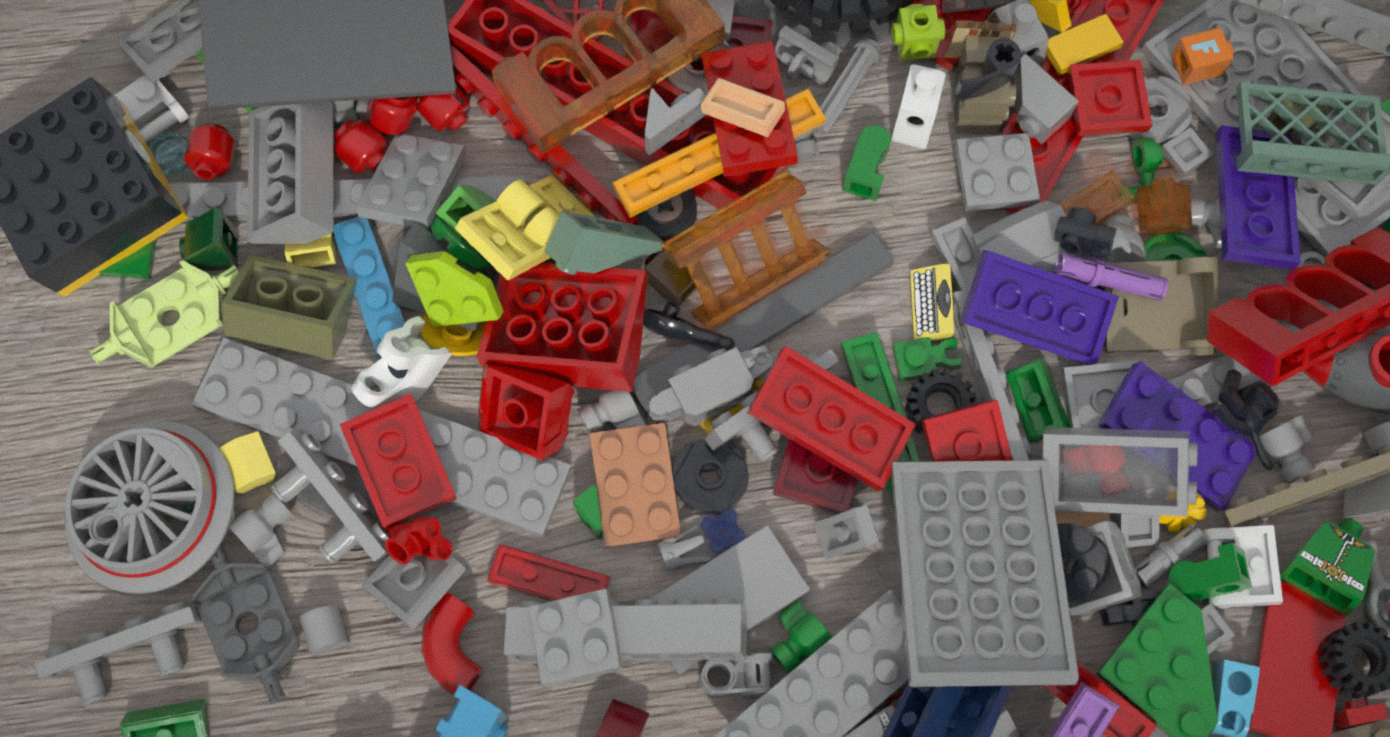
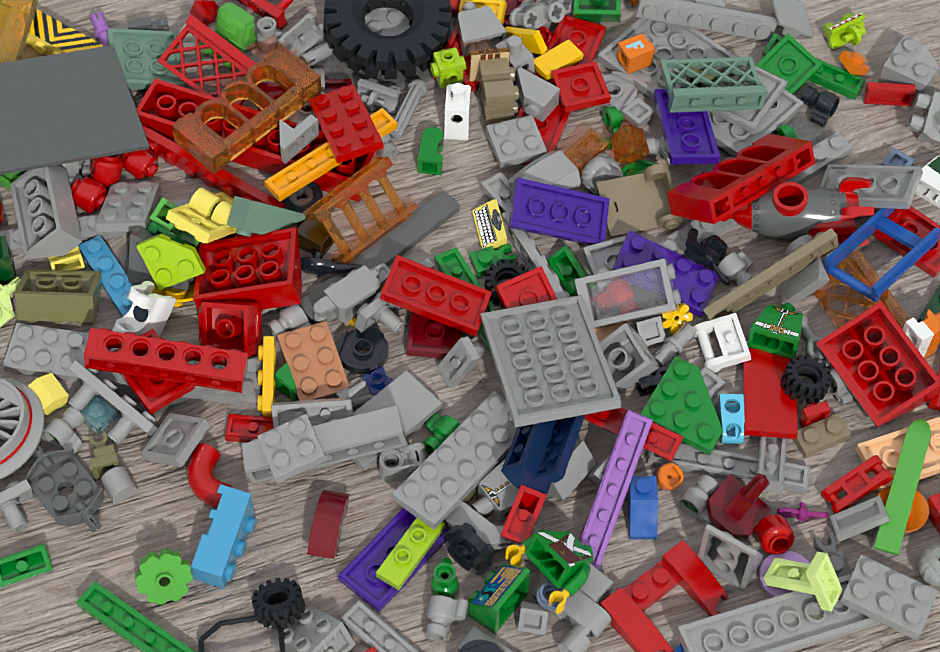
camera: 10 degrees left, 15 degrees down
red plate [385,517,452,564] -> none
light nougat tile [701,78,785,137] -> none
black panel [954,38,1021,100] -> none
black plate [1054,207,1117,260] -> none
medium lavender pin [1055,251,1168,301] -> none
black plate [1057,523,1110,602] -> none
green leg [1169,542,1252,601] -> none
none -> clear light blue plate [81,397,117,434]
none -> red brick [83,328,248,393]
none -> olive piece [89,432,120,481]
none -> yellow plate [257,336,276,417]
none -> light grey plate [271,397,353,428]

